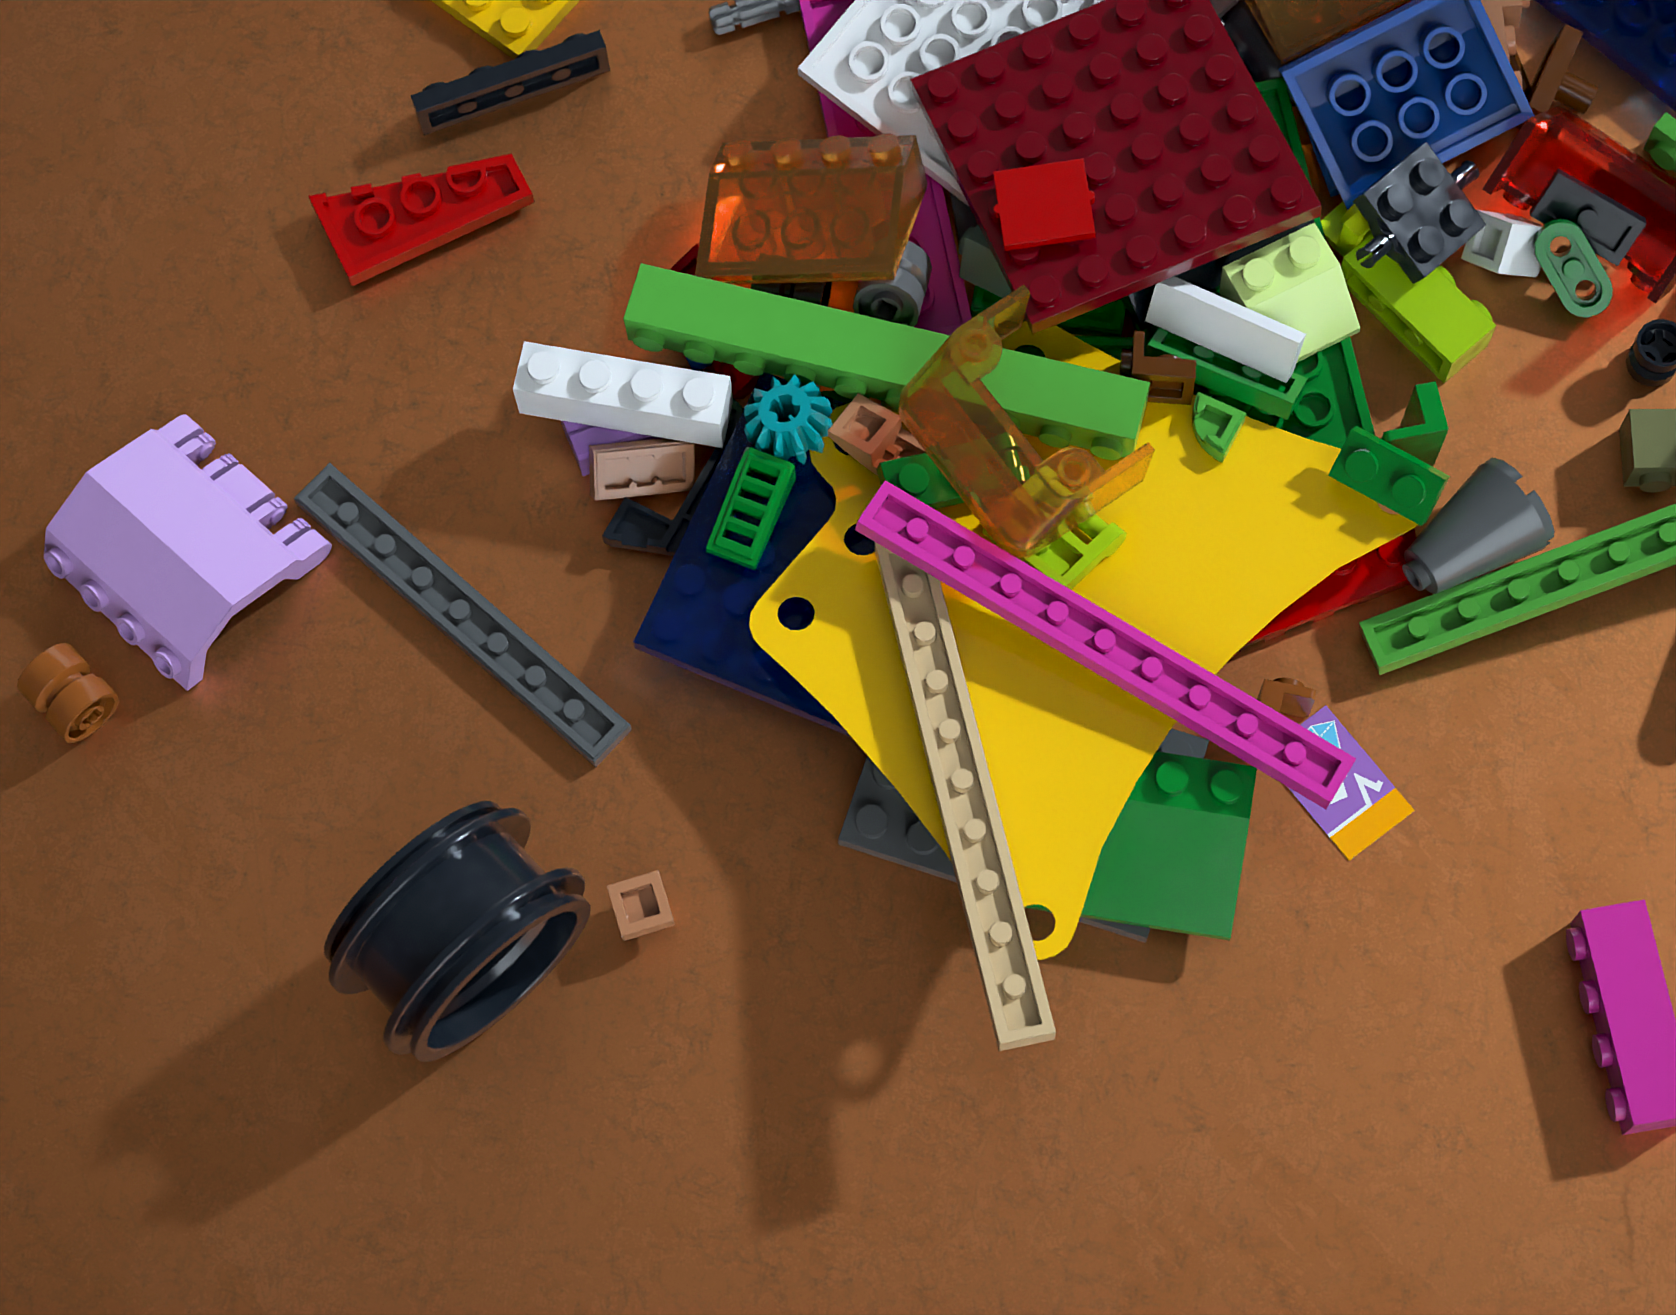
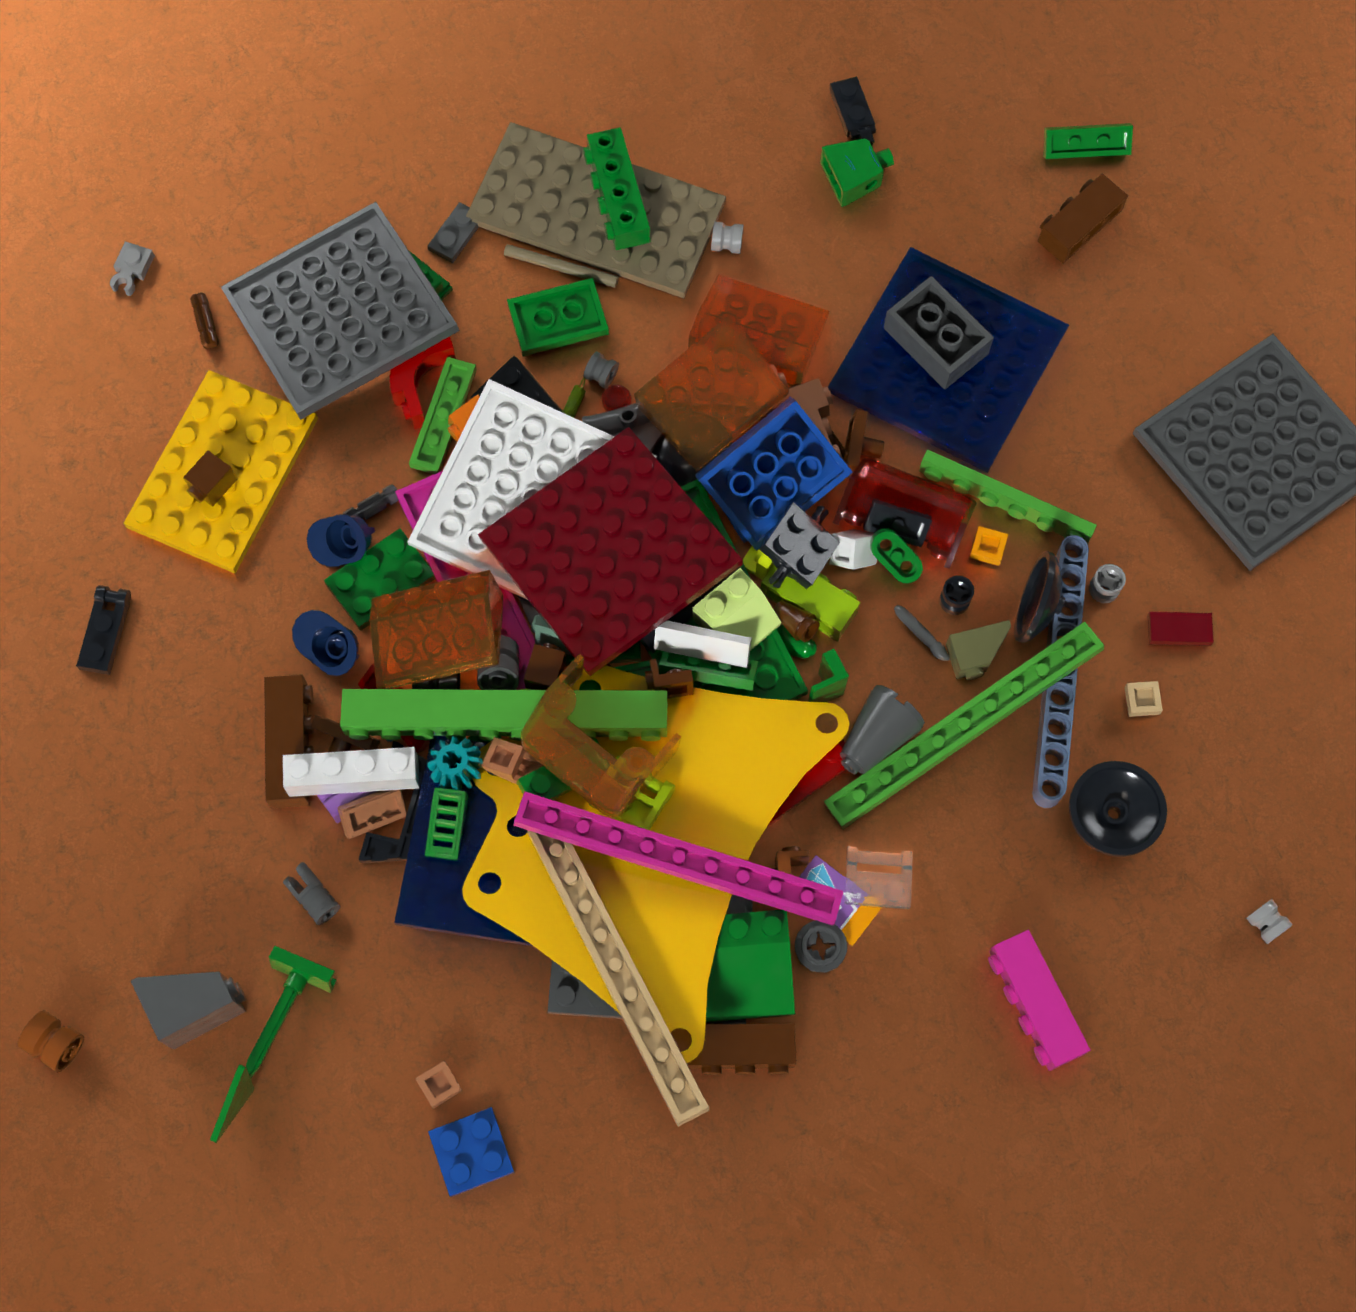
camera: 20 degrees left, 0 degrees up
lavender hinge [44,414,332,691] -> none
dark grey tile [293,463,632,768] -> none
red wing [308,153,535,286] -> none
black wheel [324,801,591,1062] -> none
black plate [410,30,610,135] -> none
red piece [993,158,1096,251] -> none
bright green tile [1192,392,1246,463] -> none
green piece [1328,426,1450,526] -> none
none -> black plate [76,585,131,675]
none -> dark grey slope [131,972,246,1050]
none -> green piece [210,946,337,1143]
none -> reddish brown brick [264,675,314,808]
none -> dark grey hinge [283,862,340,925]
none -> dark blue piece [292,610,360,676]
none -> dark blue piece [307,514,375,567]
none -> reddish brown tile [311,715,381,752]
none -> green plate [324,528,435,631]
none -> blue plate [428,1107,515,1197]
none -> reddish brown brick [524,643,567,690]
none -> reddish brown brick [671,1023,796,1075]
none -> reddish brown cone [773,600,820,642]
none -> green arm [777,624,817,659]
none -> dark grey gear [795,920,847,973]
none -> clear plate [844,847,913,909]
none -> dark grey piece [894,605,950,661]

